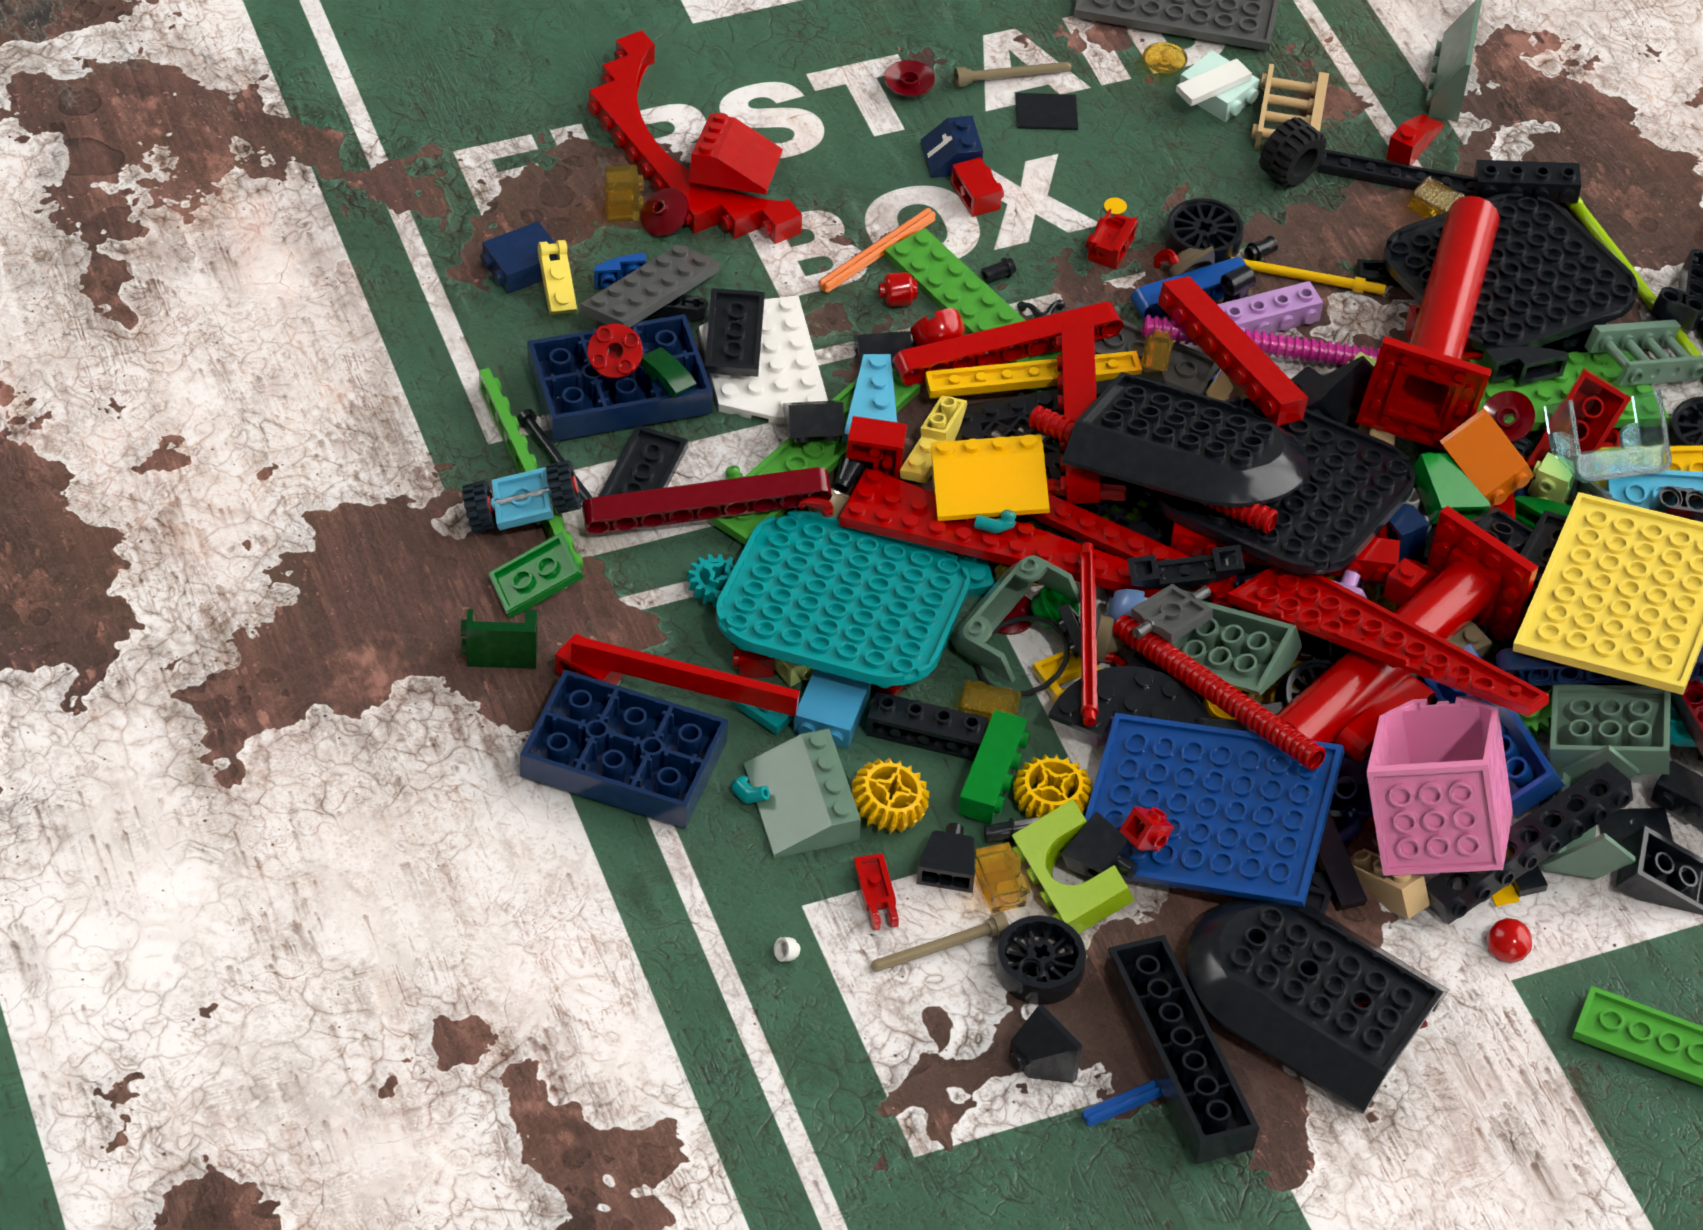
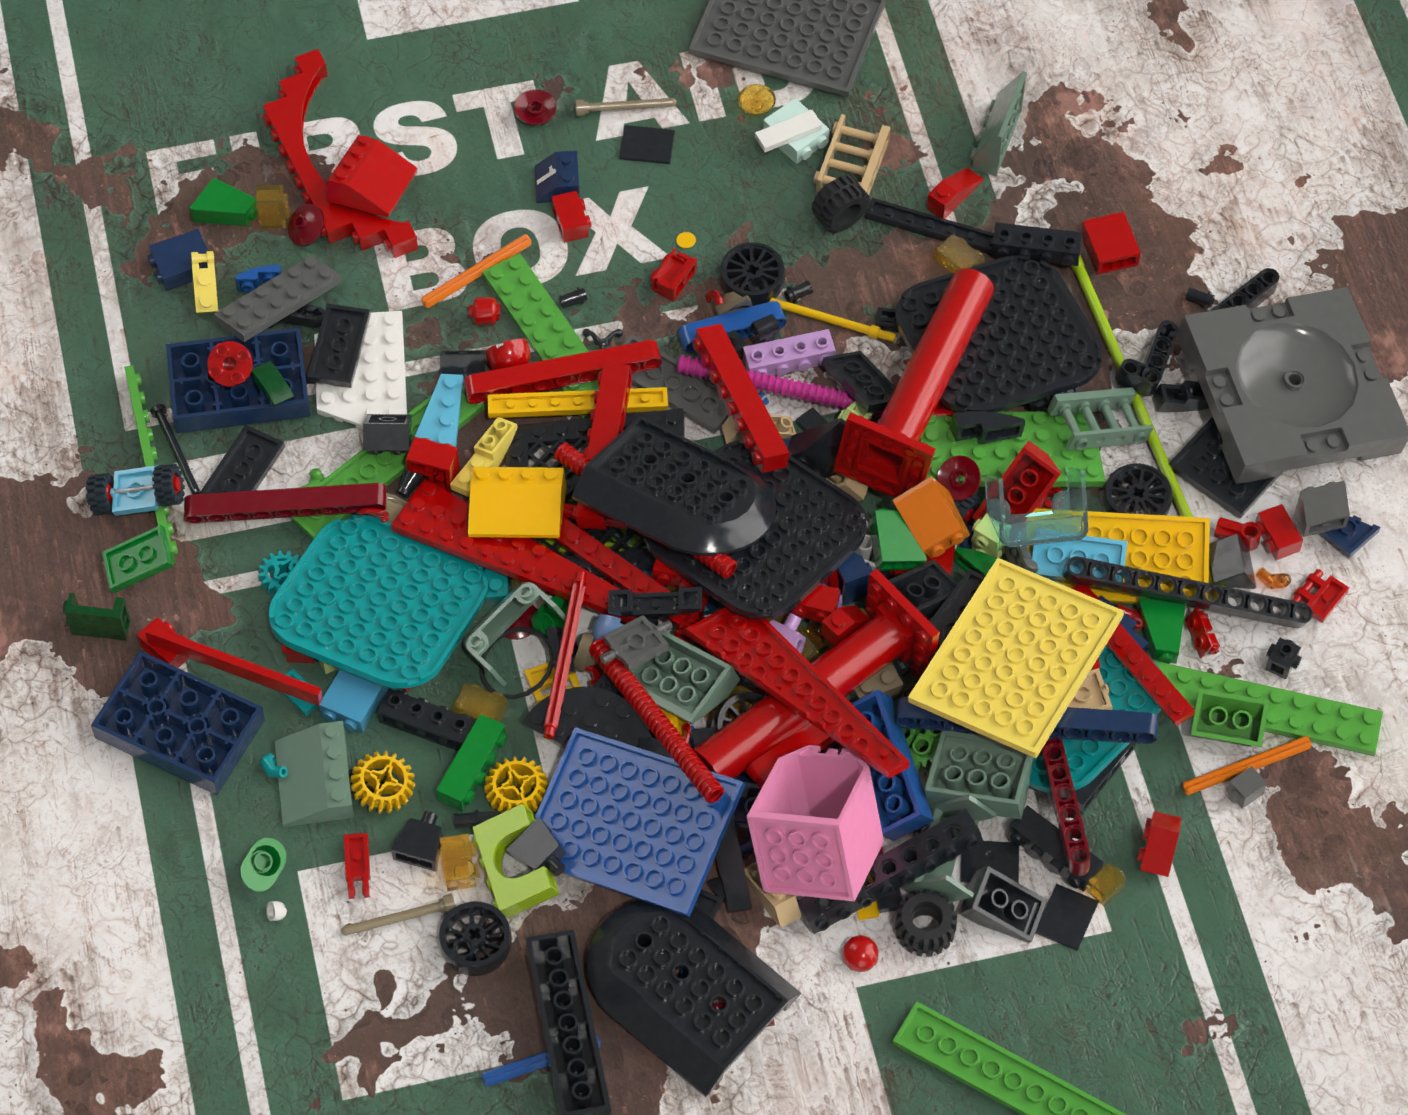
camera: 10 degrees right, 10 degrees up
teal arm [974,510,1016,534] -> none
black slope [1008,1004,1083,1083] -> none
red brick [1119,806,1174,851] -> none
clear yellow brick [1141,329,1175,371] -> none
none -> green slope [189,177,259,226]
none -> piece [240,838,286,892]
none -> black plate [822,351,895,413]
none -> black tyre [895,889,957,957]
none -> red brick [1081,212,1141,275]

